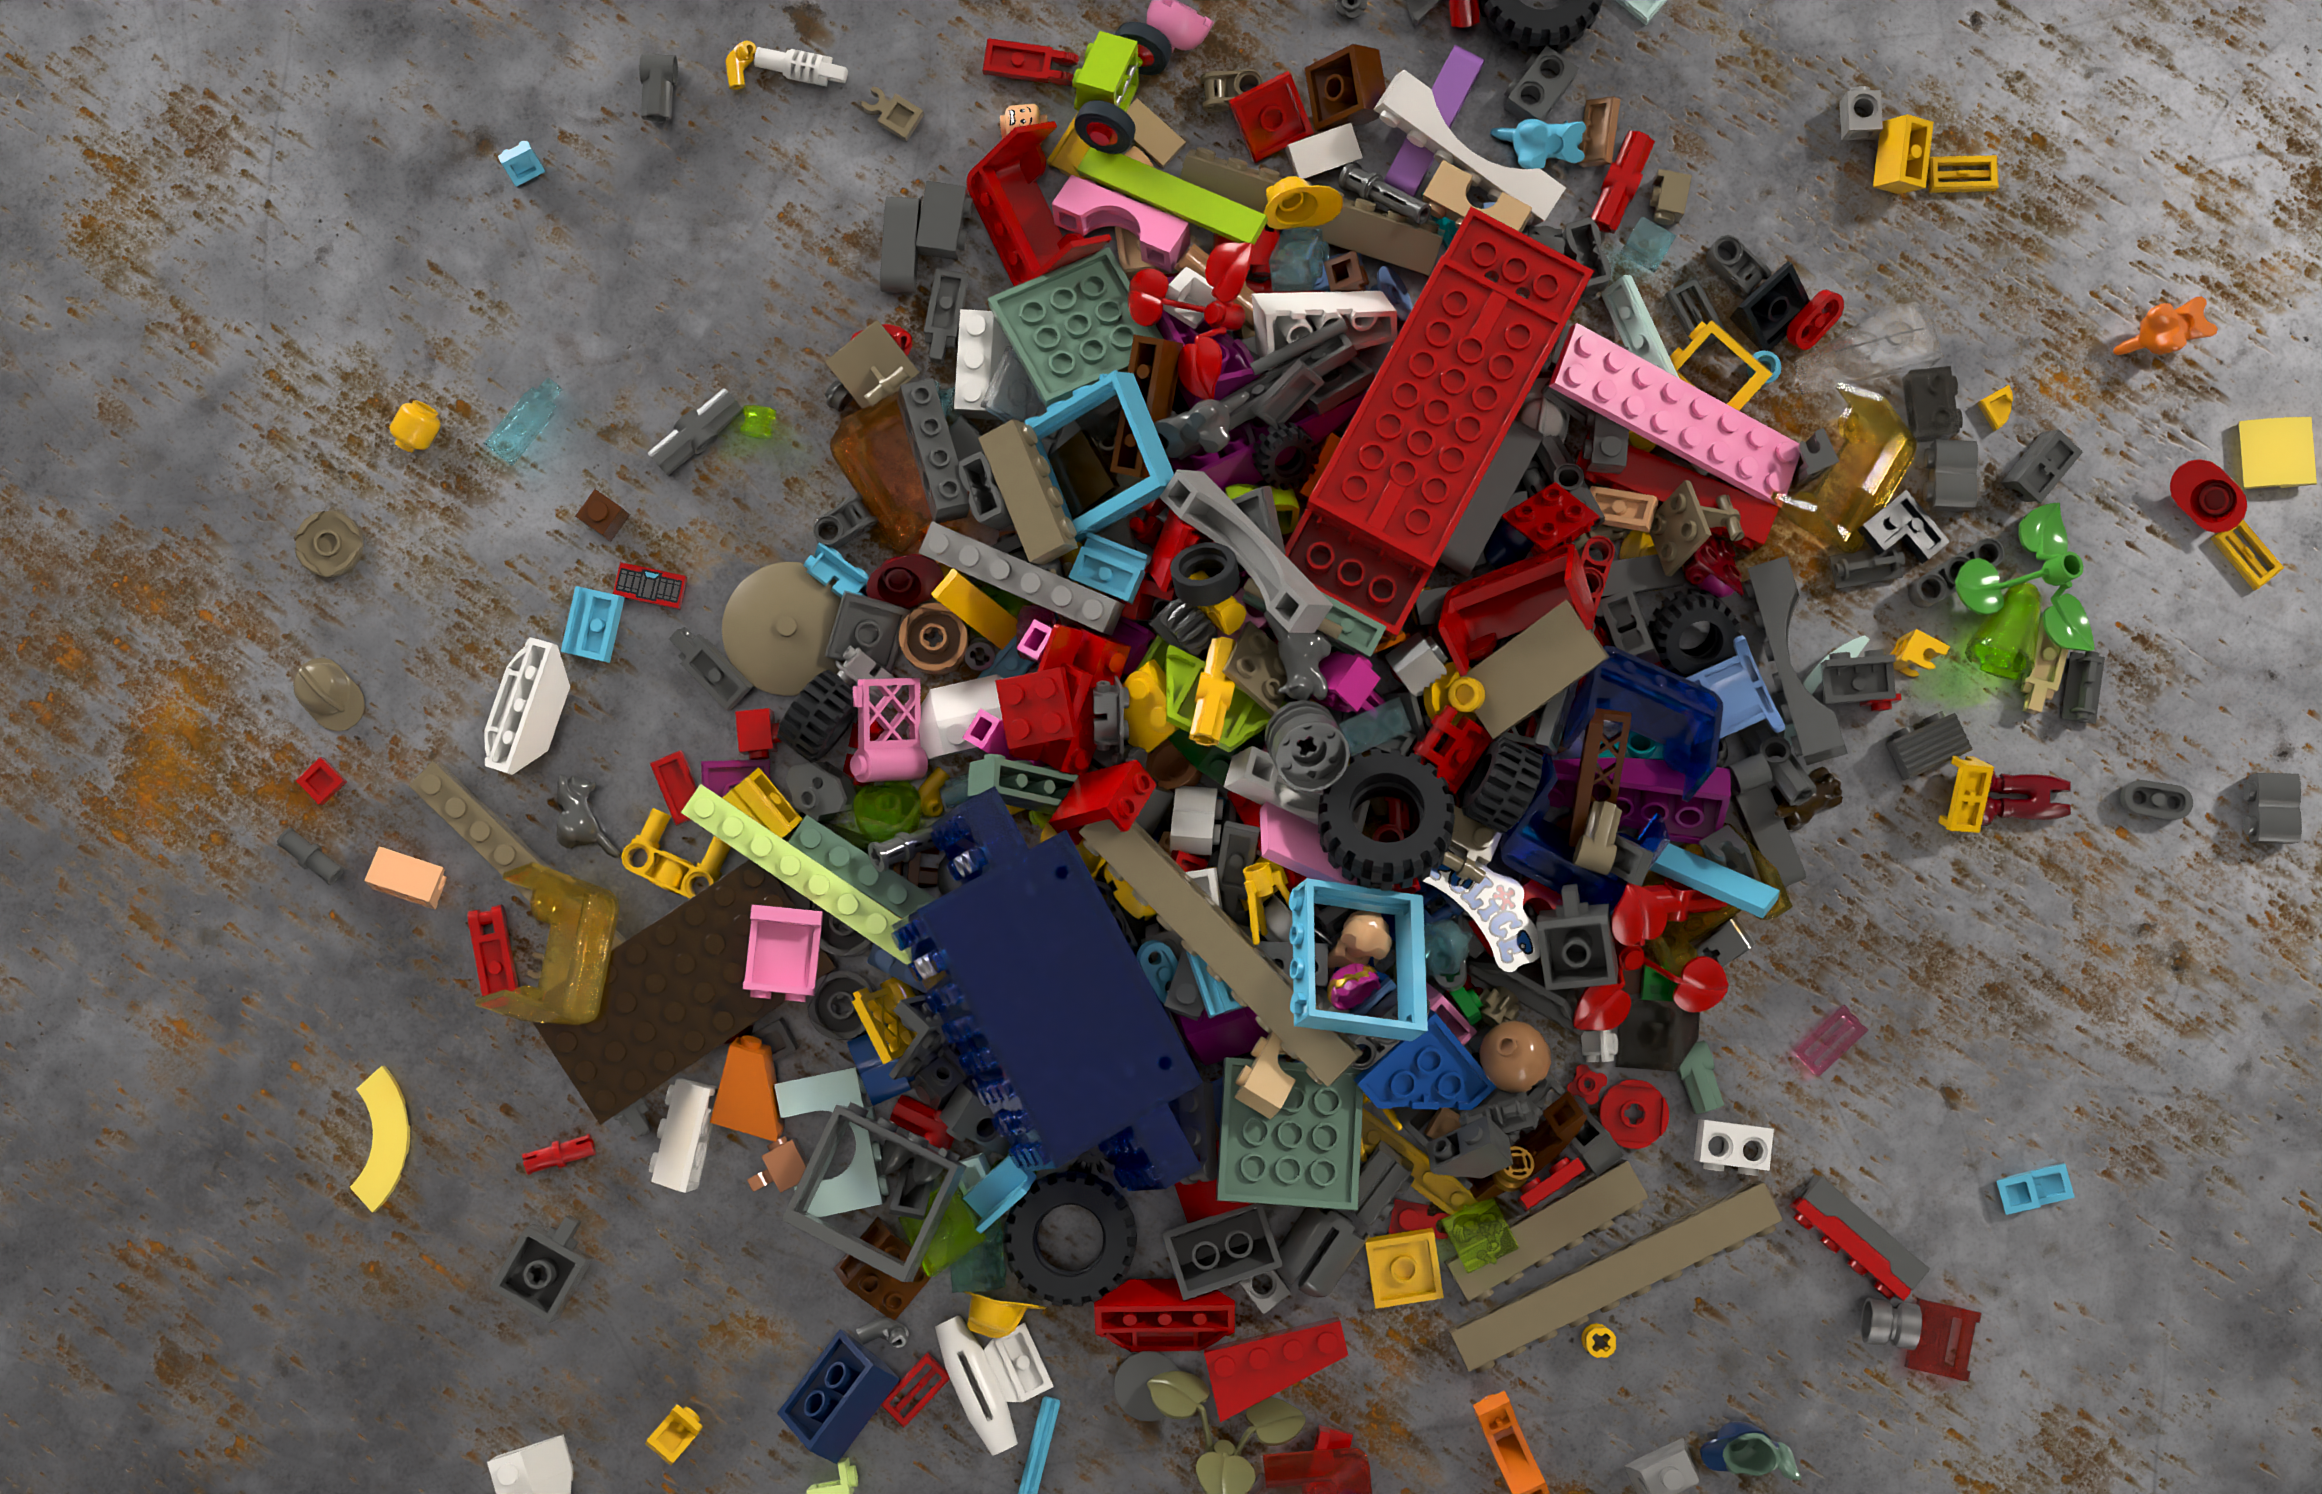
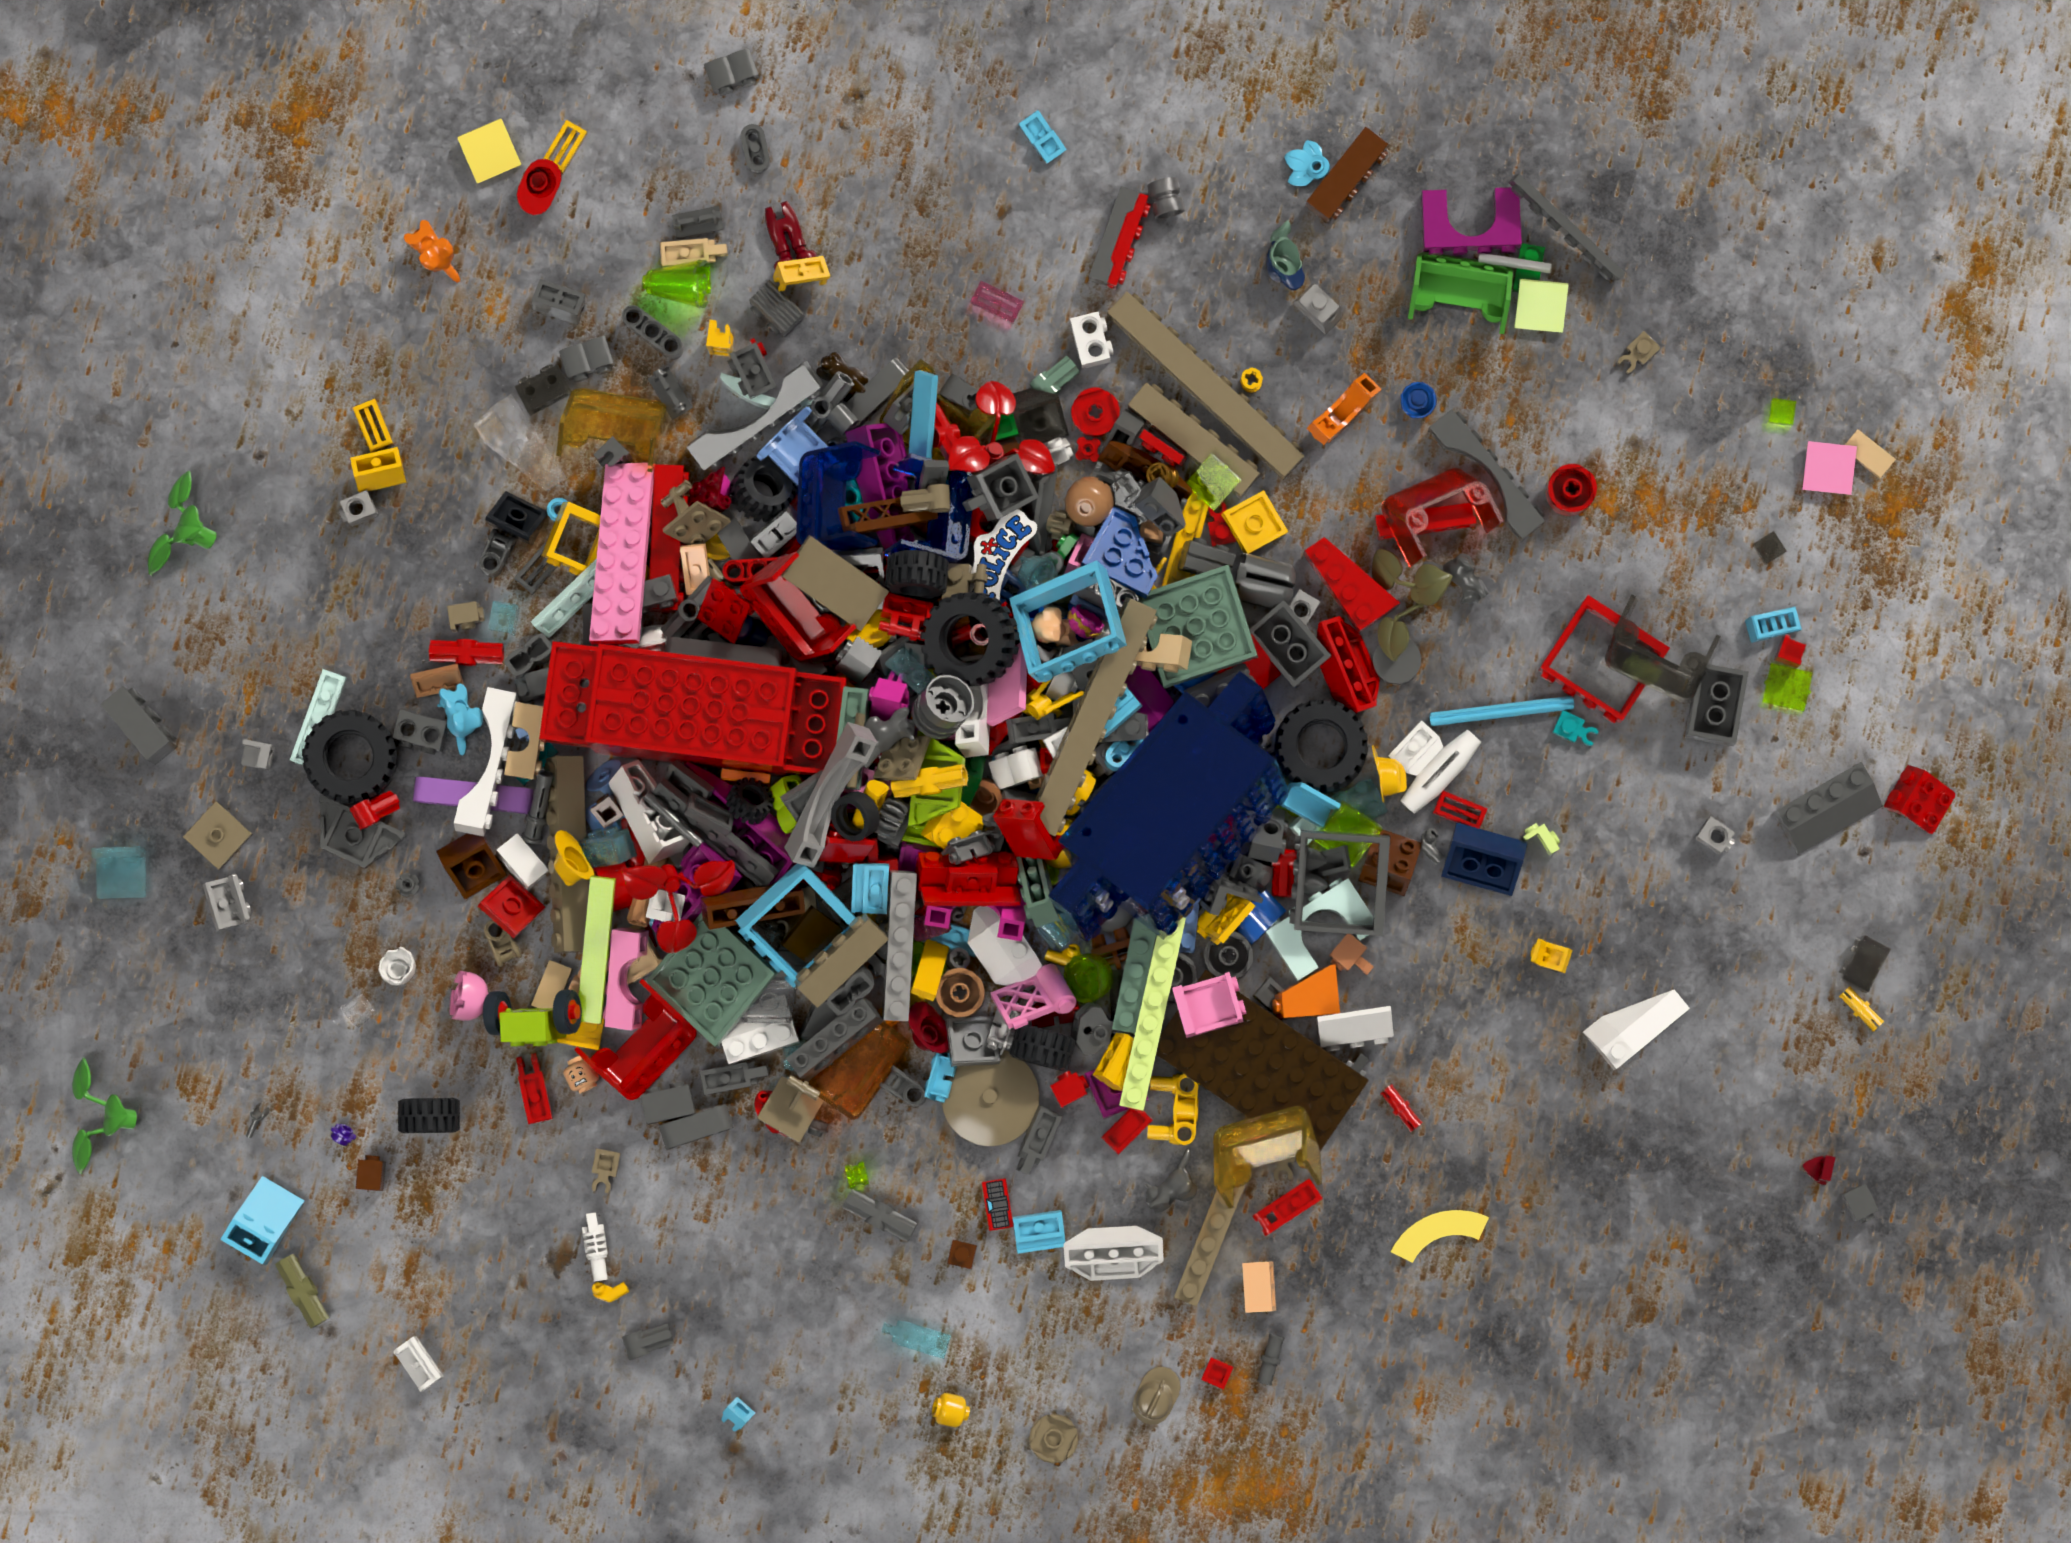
camera: 110 degrees left, 0 degrees up
dark grey hinge [490,1215,594,1323] -> none
dark grey pin [868,813,970,872] -> none
red plate [995,667,1078,749] -> none
dark grey animal [1154,392,1249,458] -> none
yellow tile [1448,677,1485,712] -> none
red plate [1787,289,1844,350] -> none
plate [1857,489,1950,564] -> none
clear red plate [1904,1298,1982,1382] -> none
bright green plant [1955,503,2095,651] -> none
yellow tile [1977,385,2013,432] -> none

